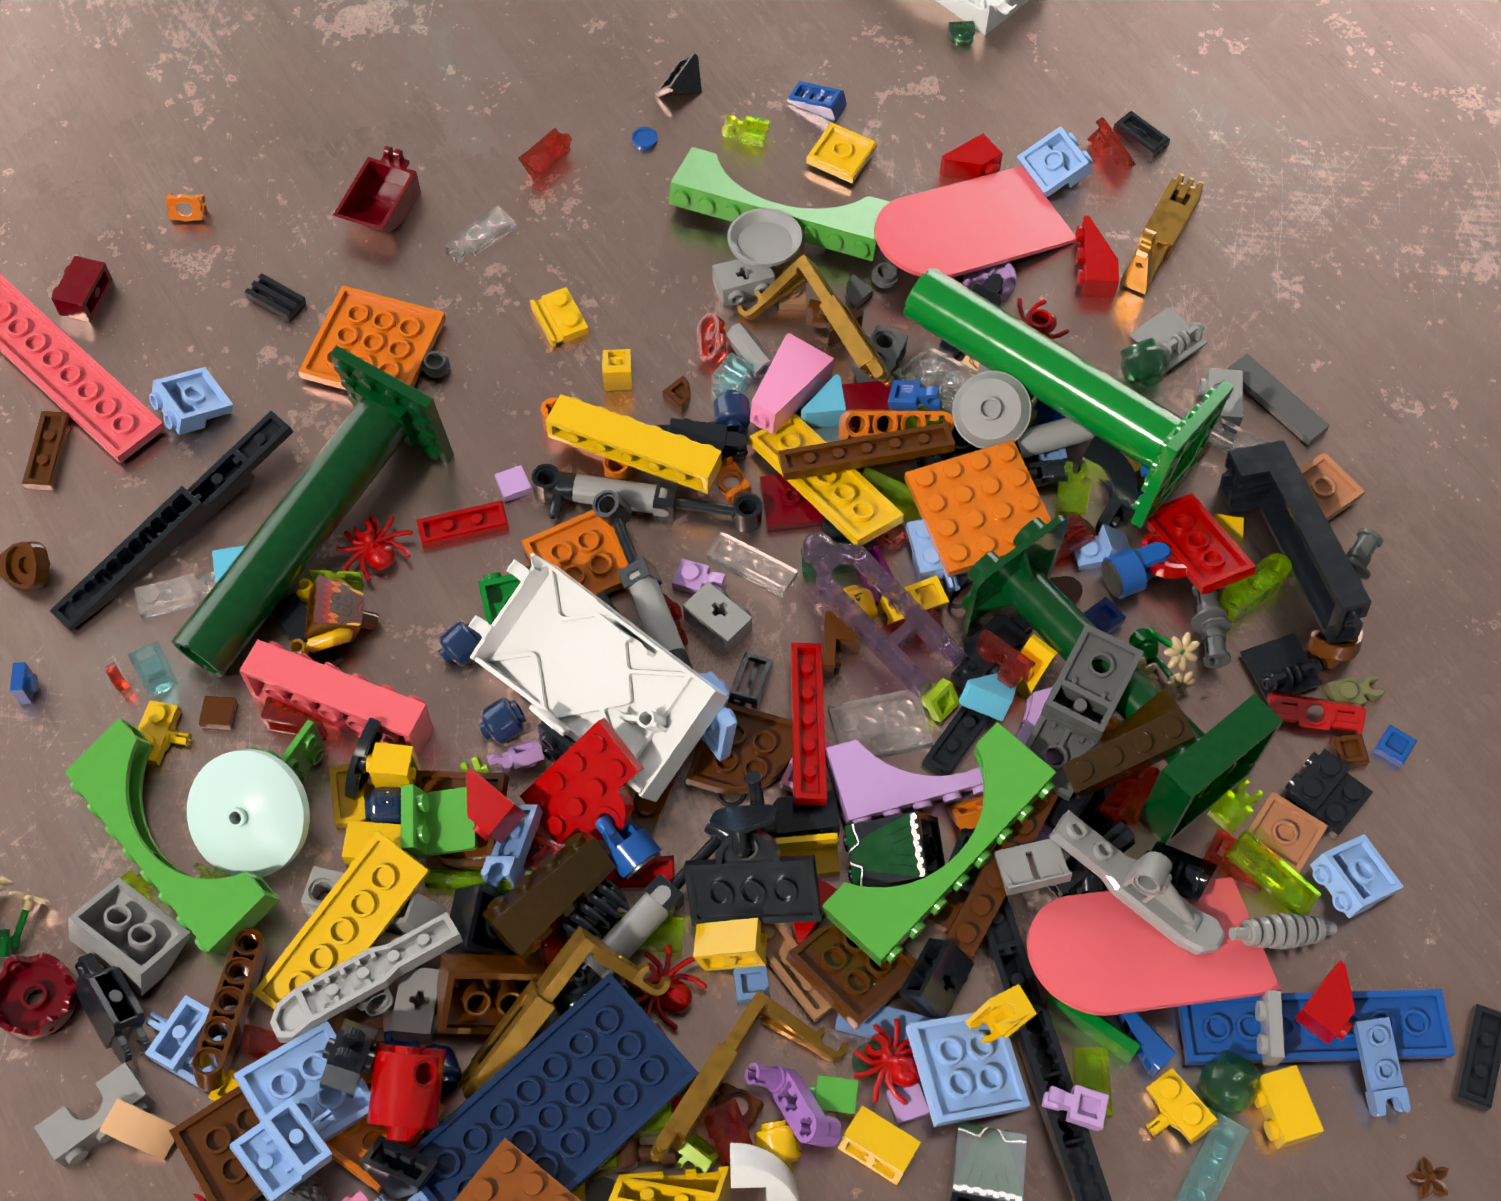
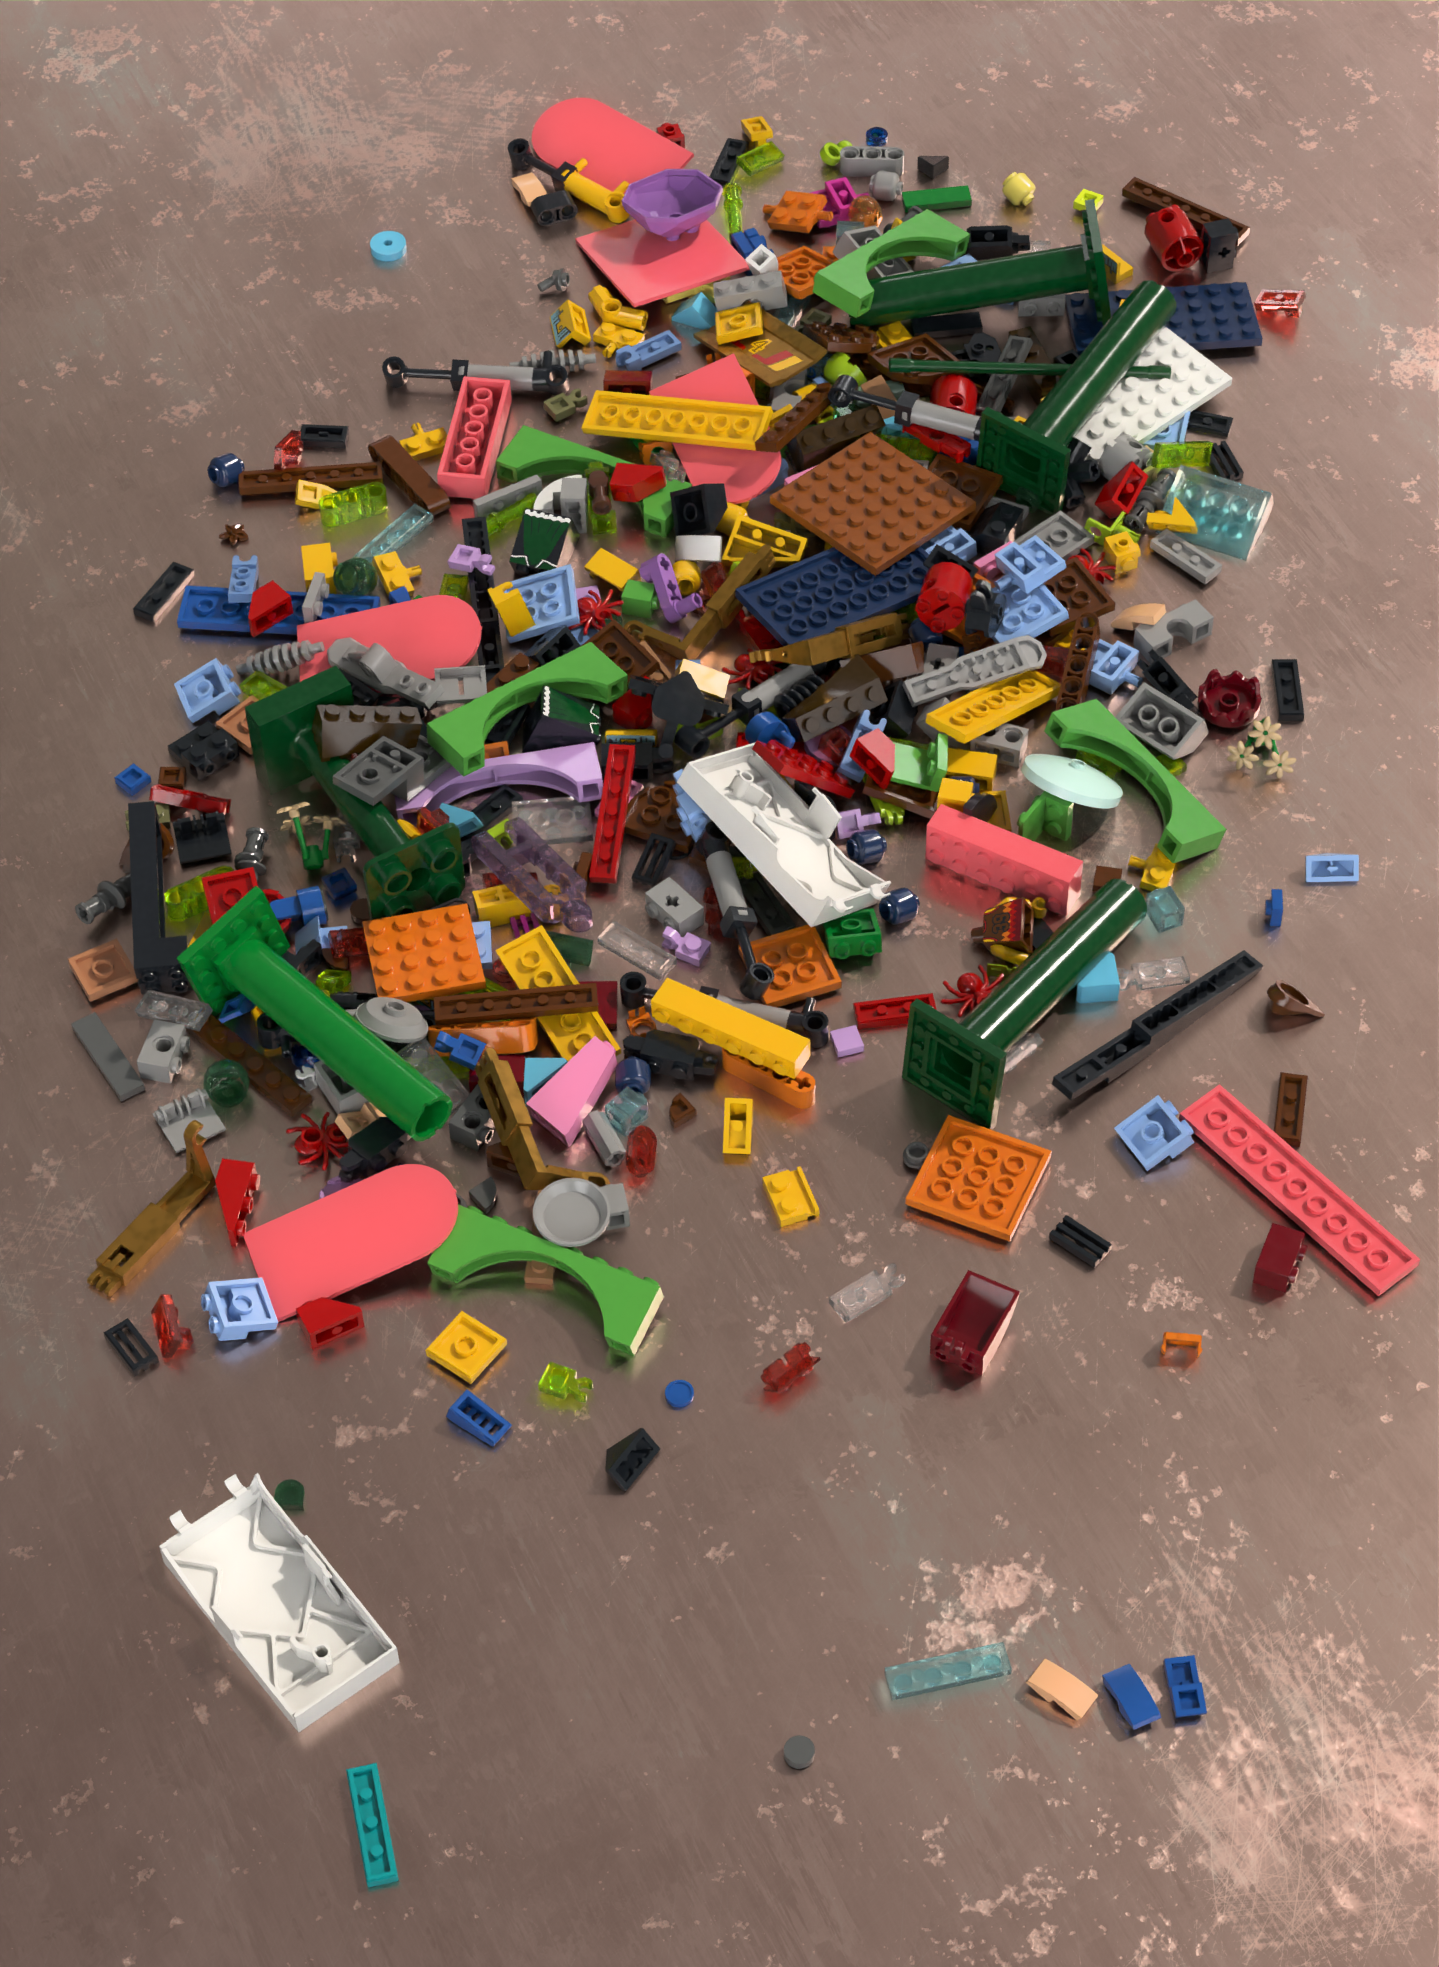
camera: 170 degrees left, 10 degrees down
clear red tile [104,661,131,692] -> none

